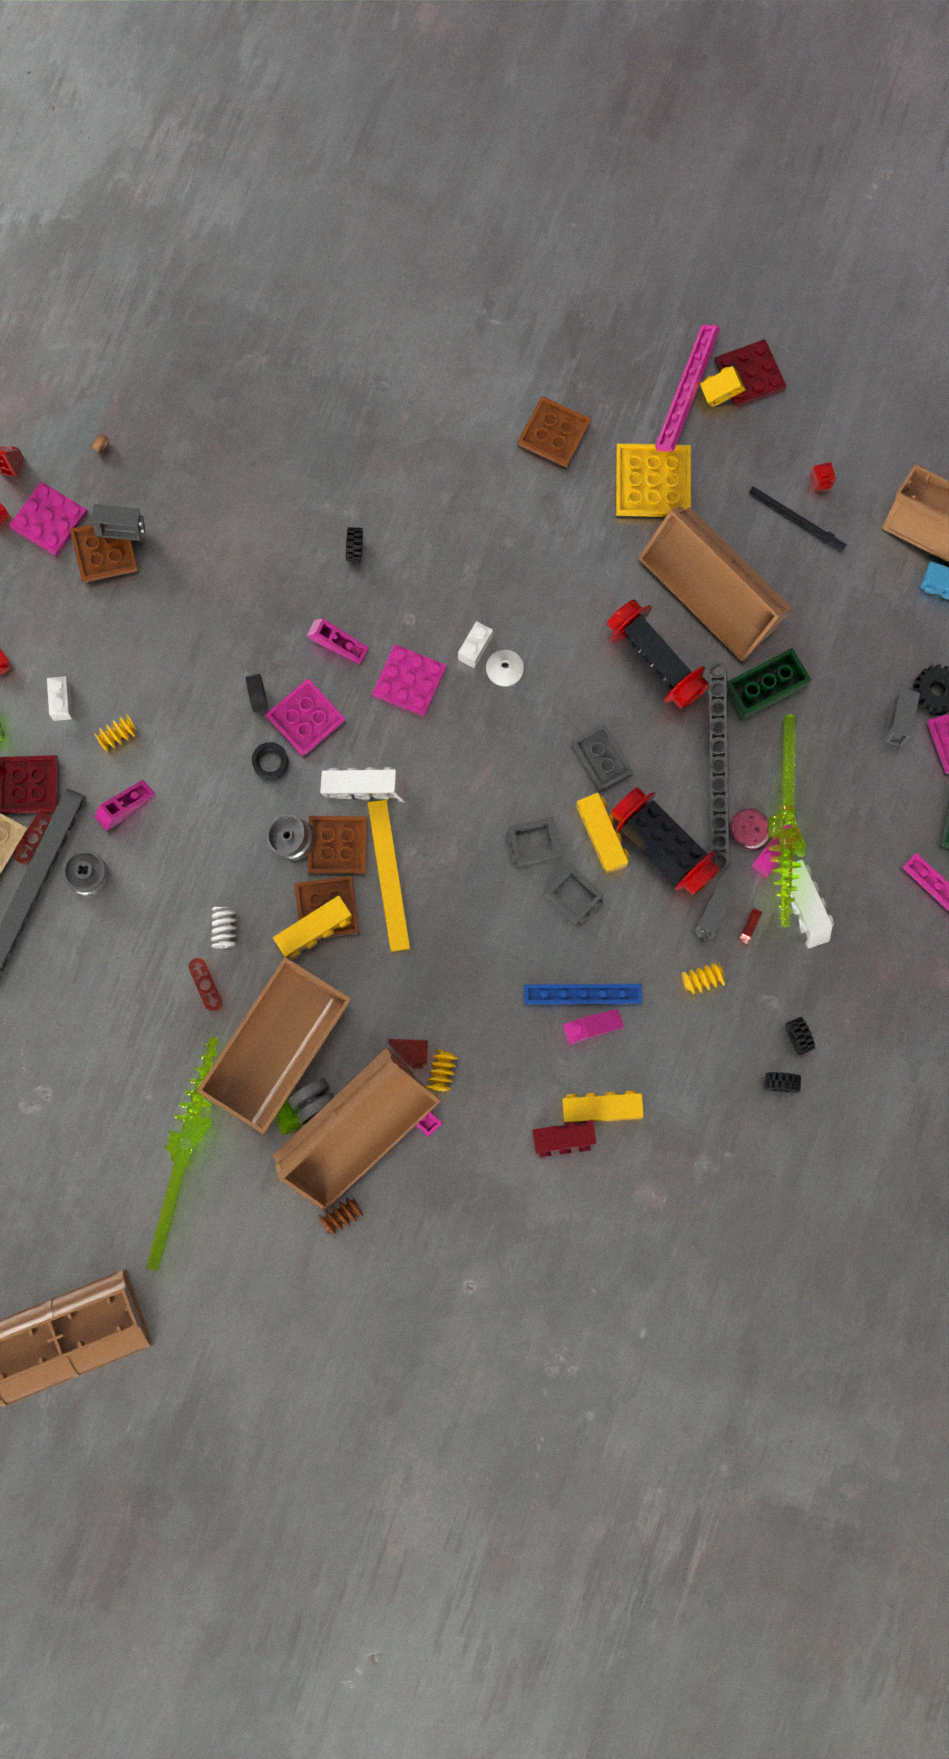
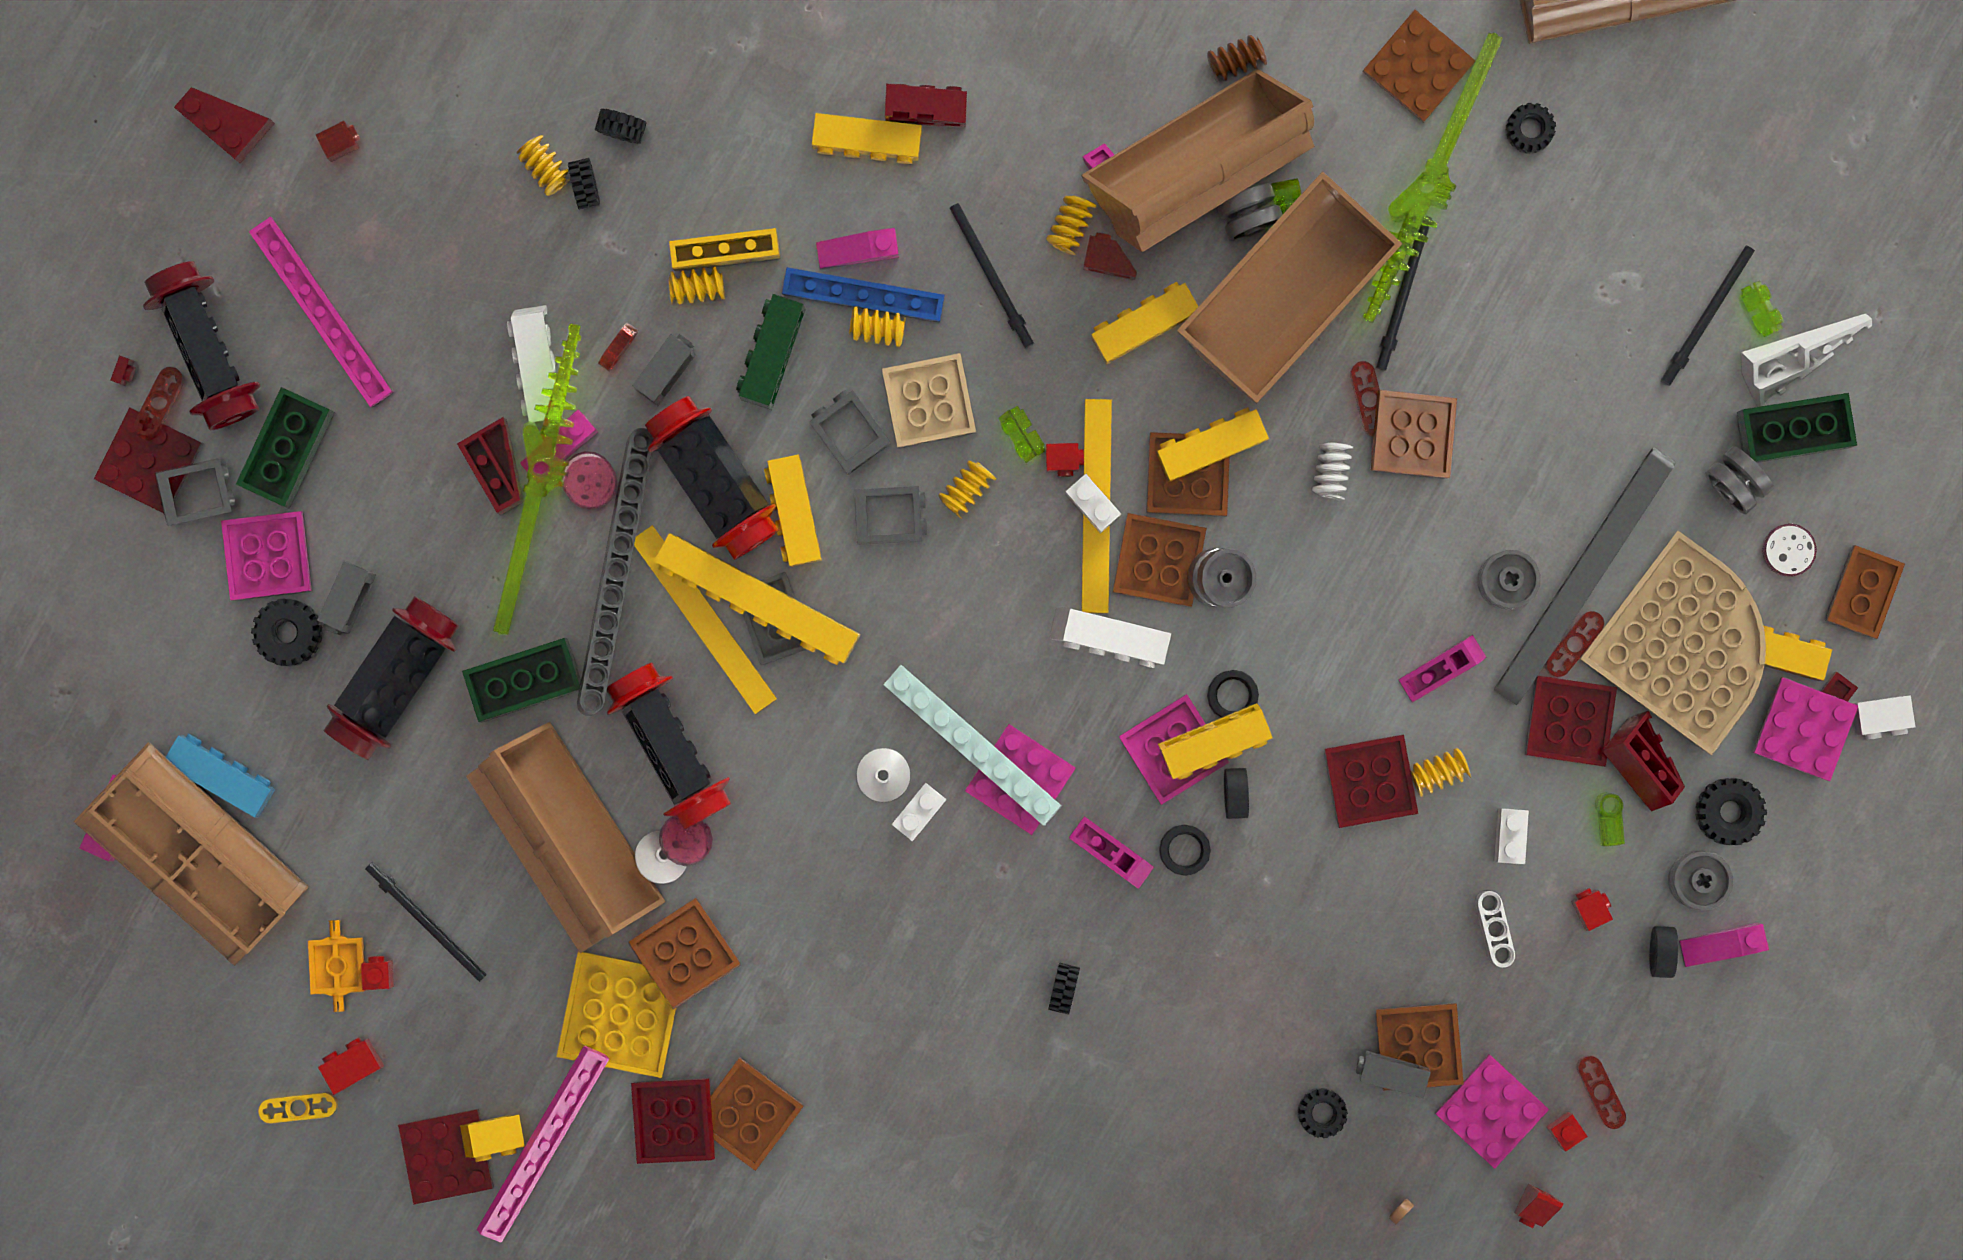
camera: 170 degrees left, 10 degrees up
none -> yellow beam [258,1092,338,1123]
none -> light orange plate [308,920,366,1012]
none -> red brick [318,1038,384,1095]
none -> black brick [323,596,459,760]
none -> dark red wedge [457,417,524,515]
none -> yellow piece [516,135,570,196]
none -> dark orange plate [628,898,741,1010]
none -> dark red plate [631,1078,715,1164]
none -> yellow tile [634,525,777,714]
none -> white dish [635,831,687,884]
none -> yellow brick [654,533,861,665]
none -> clear pink tile [659,816,713,866]
none -> yellow brick [669,228,780,271]
none -> dark green brick [736,294,806,410]
none -> yellow piece [849,306,906,347]
none -> tan plate [882,353,976,448]
none -> light aqua plate [884,665,1062,826]
none -> yellow piece [938,460,997,519]
none -> black bar [950,203,1034,348]
none -> clear neon green hinge [999,406,1045,463]
none -> red brick [1046,443,1084,477]
none -> white brick [1065,474,1121,534]
none -> yellow brick [1091,282,1199,365]
none -> yellow brick [1158,703,1273,779]
none -> black tyre [1159,825,1211,876]
none -> black tyre [1298,1088,1348,1138]
none -> dark red plate [1324,735,1419,828]
none -> dark orange plate [1362,10,1476,123]
none -> dark orange plate [1370,390,1457,479]
none -> black bar [1376,215,1432,371]
none -> white beam [1475,890,1515,968]
none -> black tyre [1505,102,1556,154]

